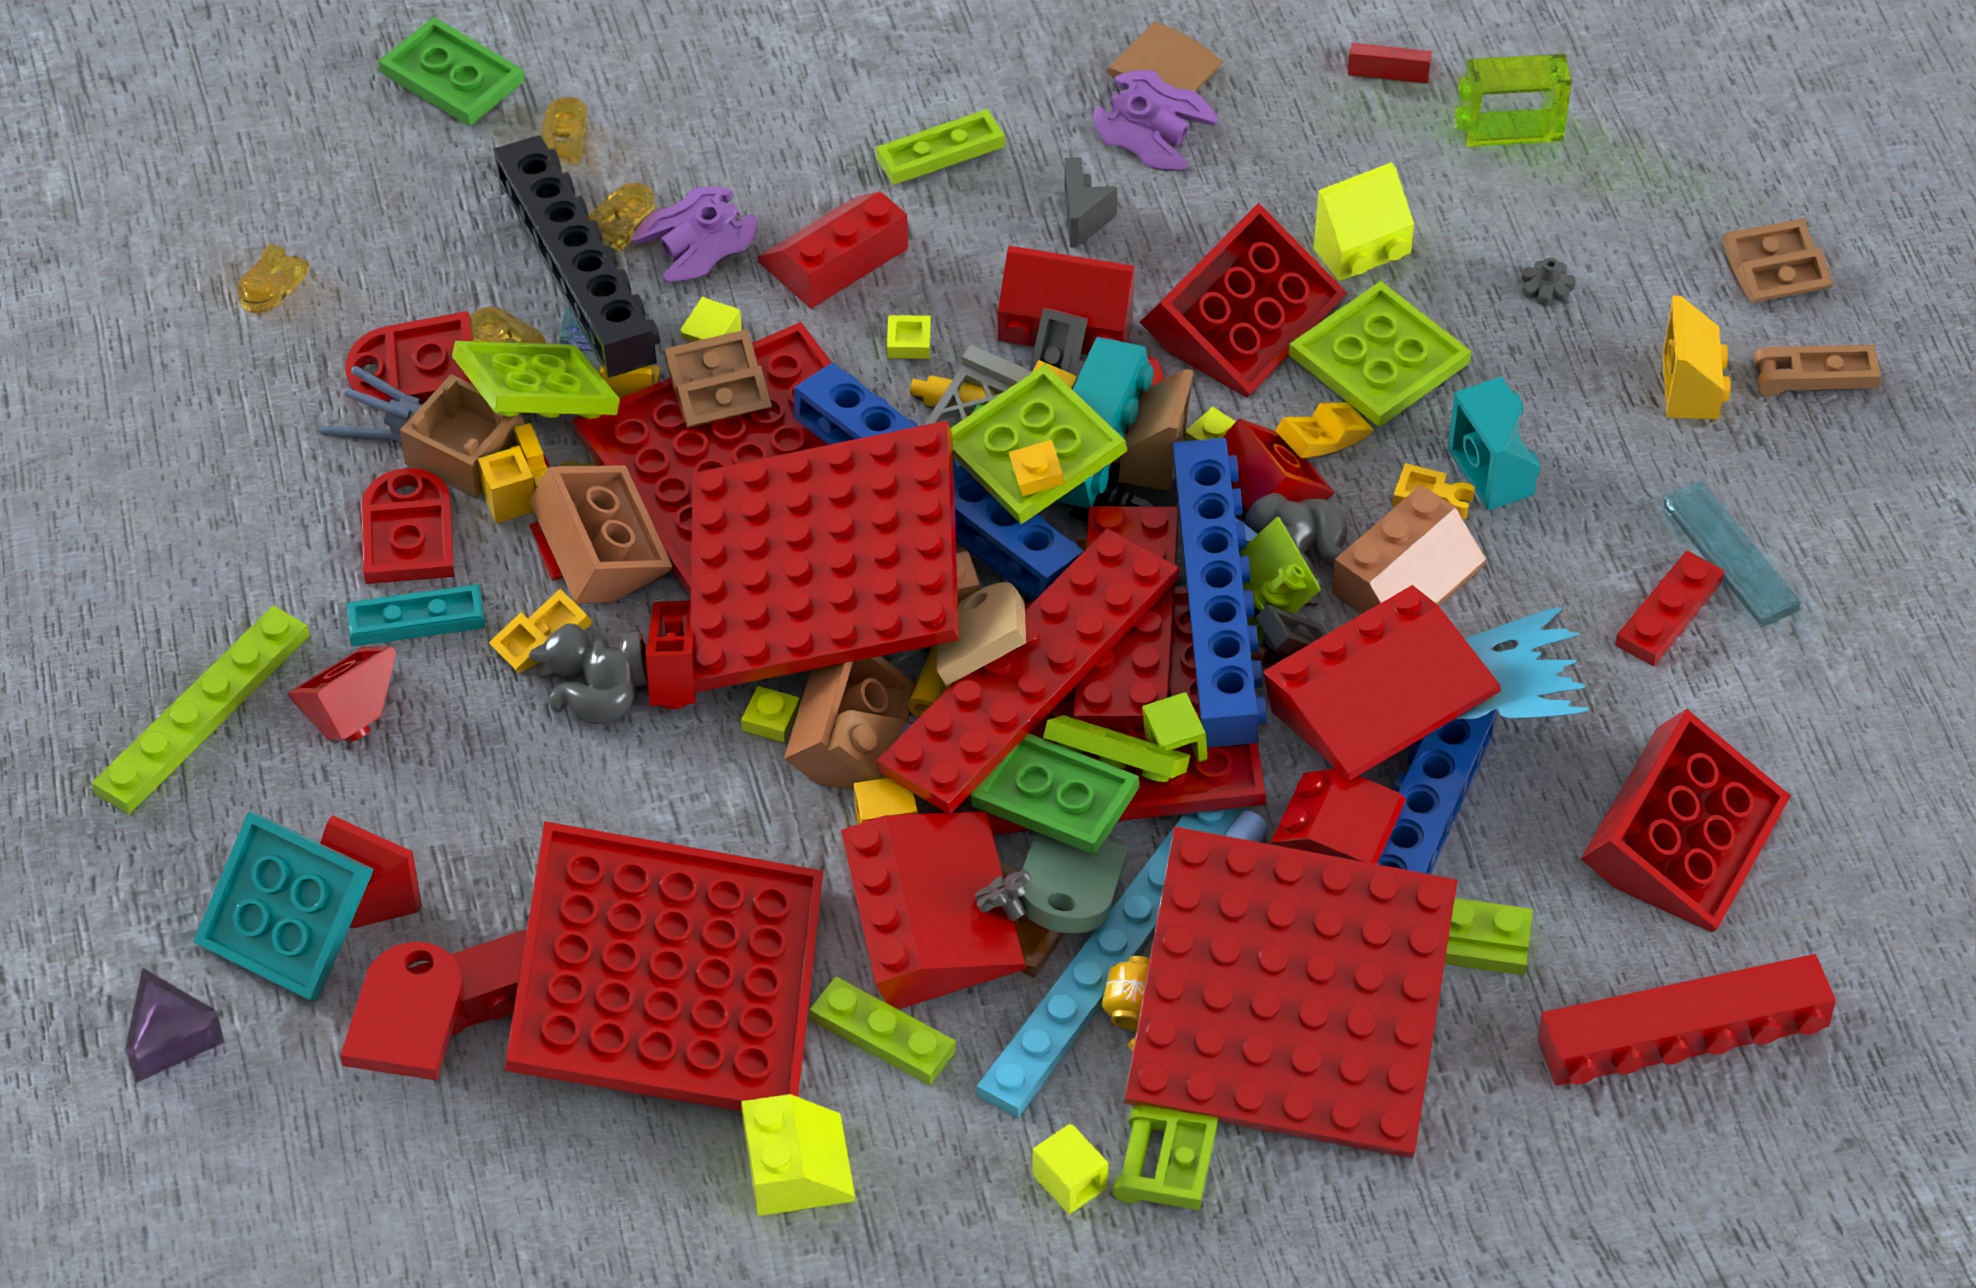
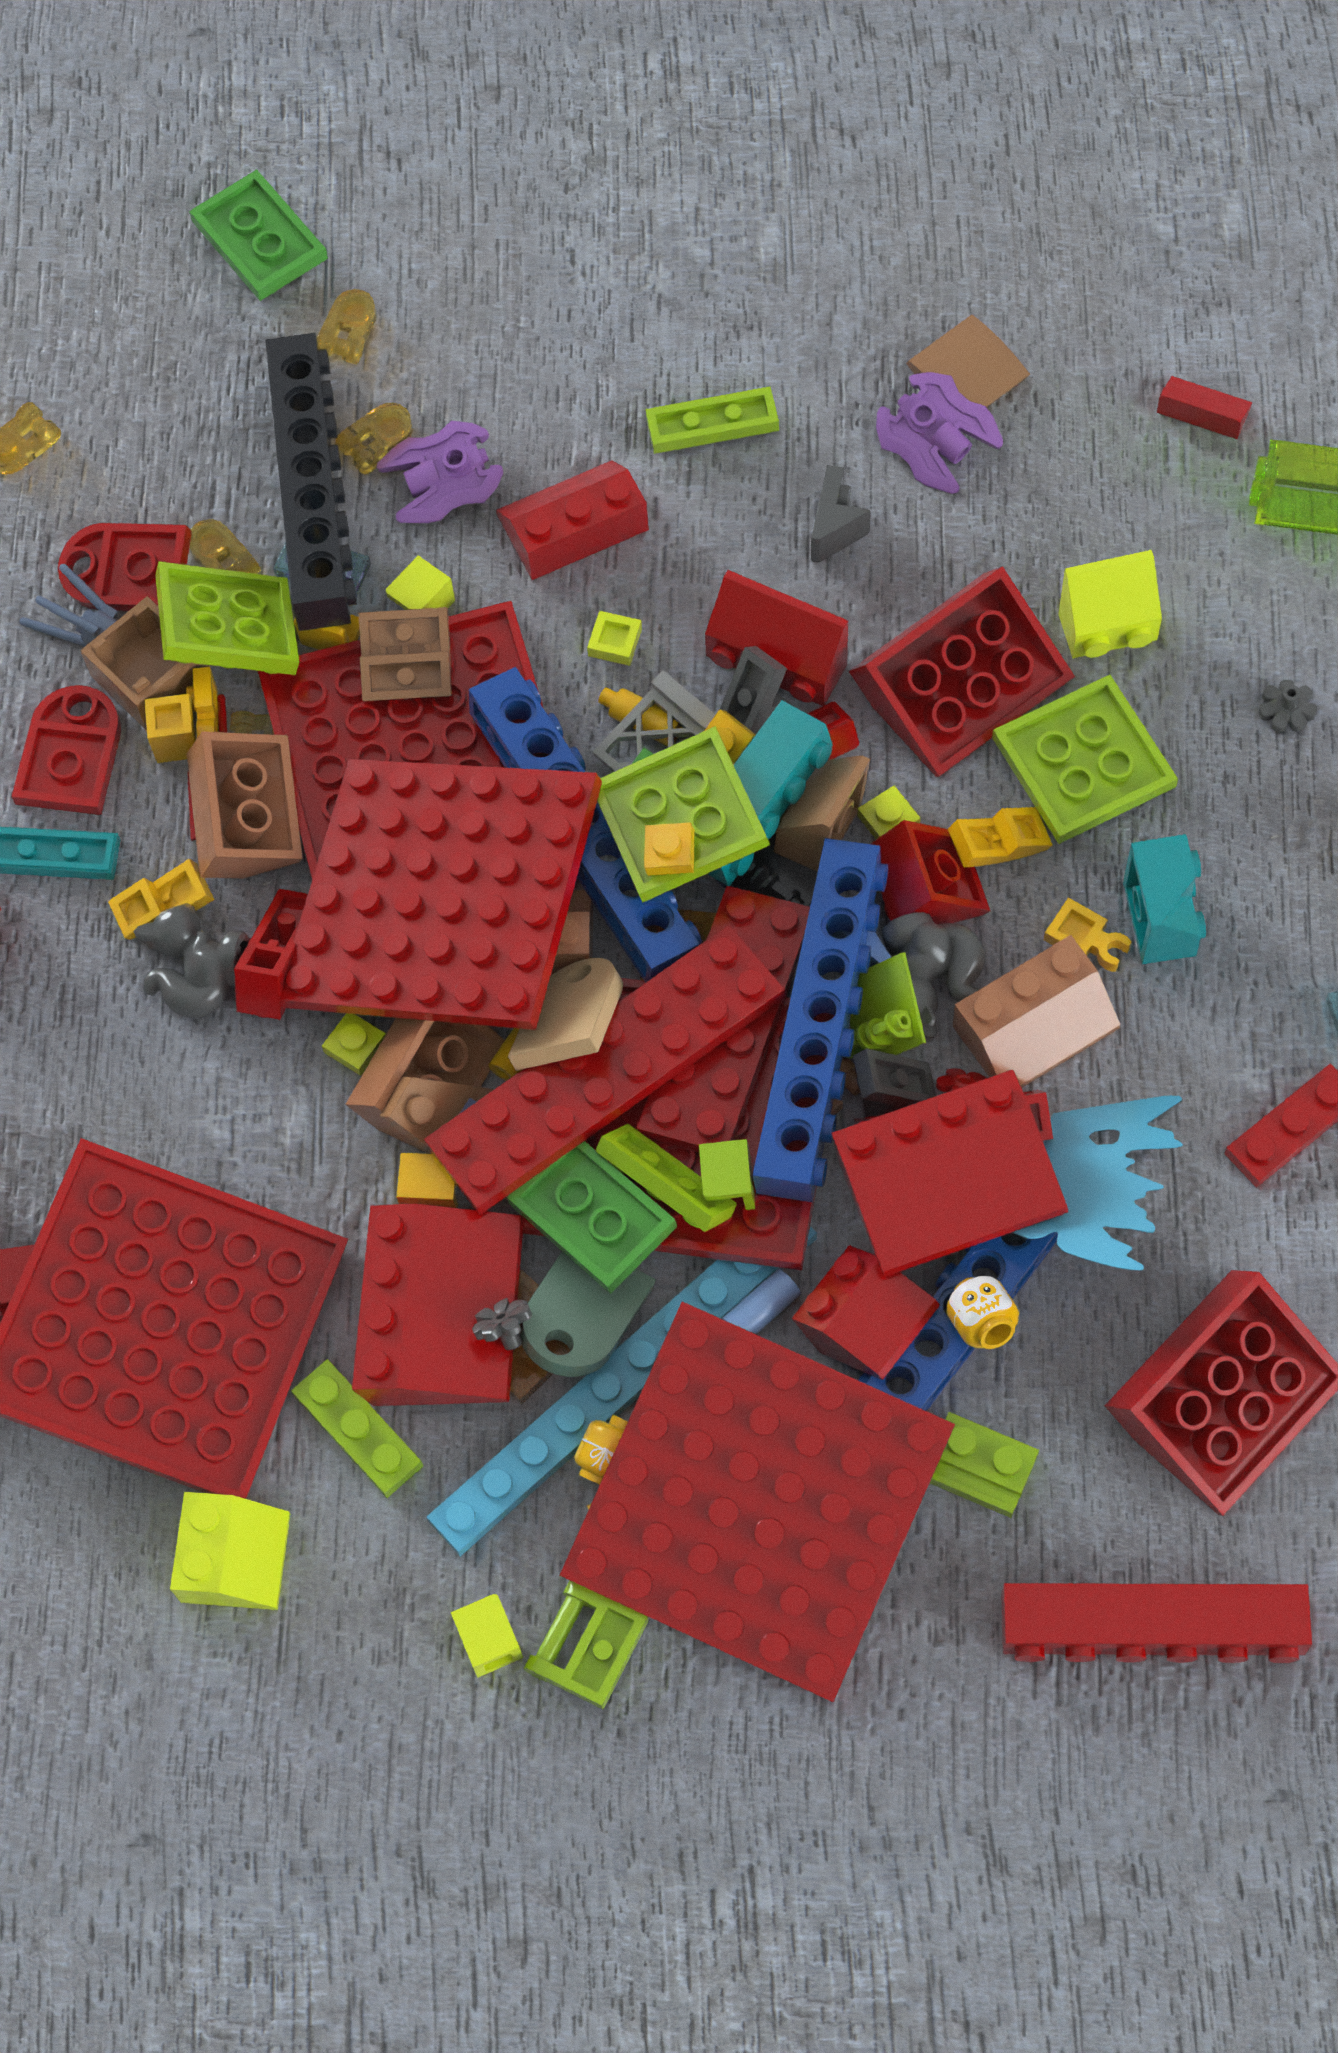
camera: 20 degrees right, 15 degrees up
none -> head [946,1276,1019,1349]

